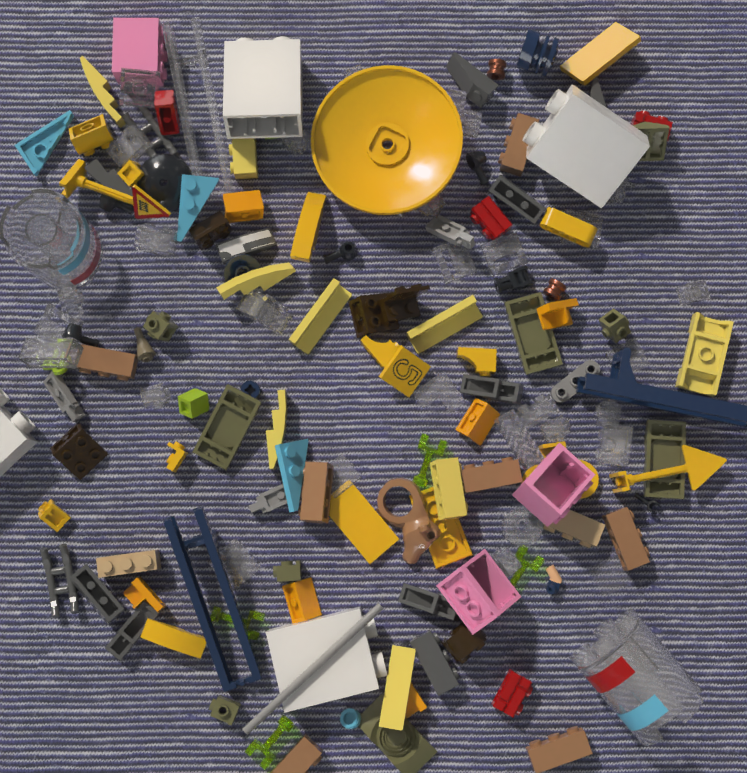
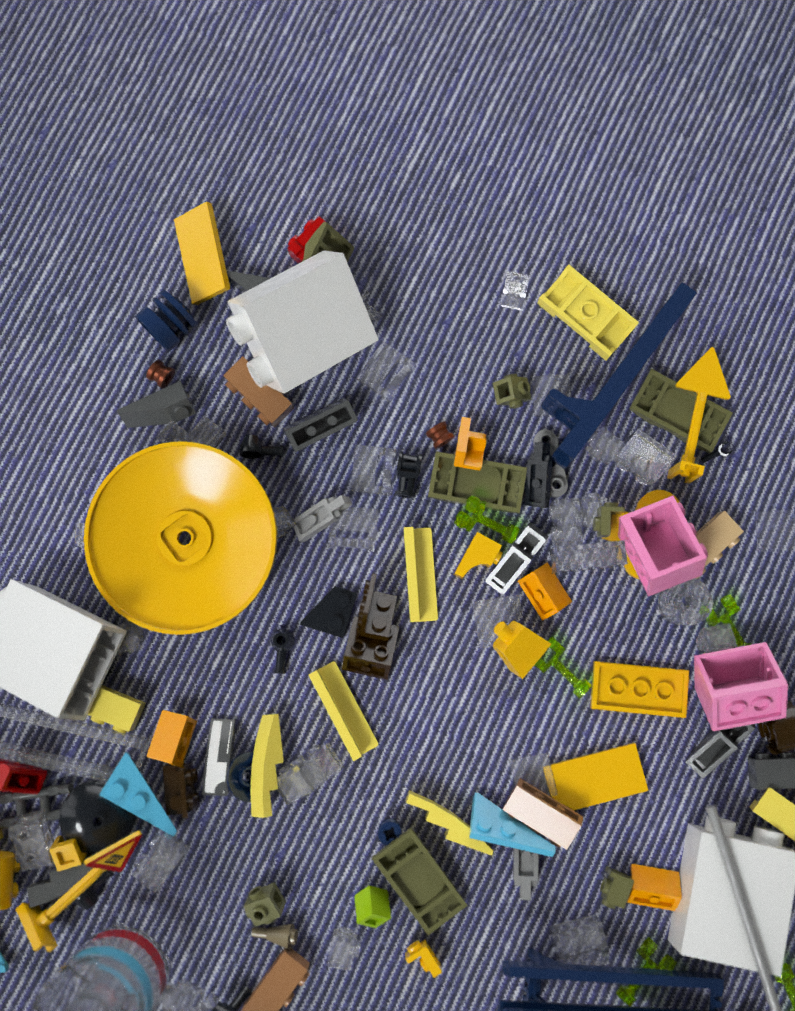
camera: 65 degrees left, 0 degrees up
yellow slope [290,192,326,263] -> none
yellow arch [360,335,400,370] -> none
medium nougat animal [376,478,441,564] -> none
yellow tile [379,345,431,397] -> none
light yellow brick [430,457,468,520] -> none
medium nougat brick [461,457,523,494] -> none
red brick [470,196,513,242] -> none
yellow beam [539,207,598,248] -> none
arm [545,564,562,595] -> none
medium nougat brick [602,507,650,571] -> none
none -> black wing [300,586,358,638]
none -> clear neon green bar [454,496,520,544]
none -> yellow torso [493,620,551,679]
none -> black hinge [524,442,553,508]
none -> olive bracket [593,502,625,537]

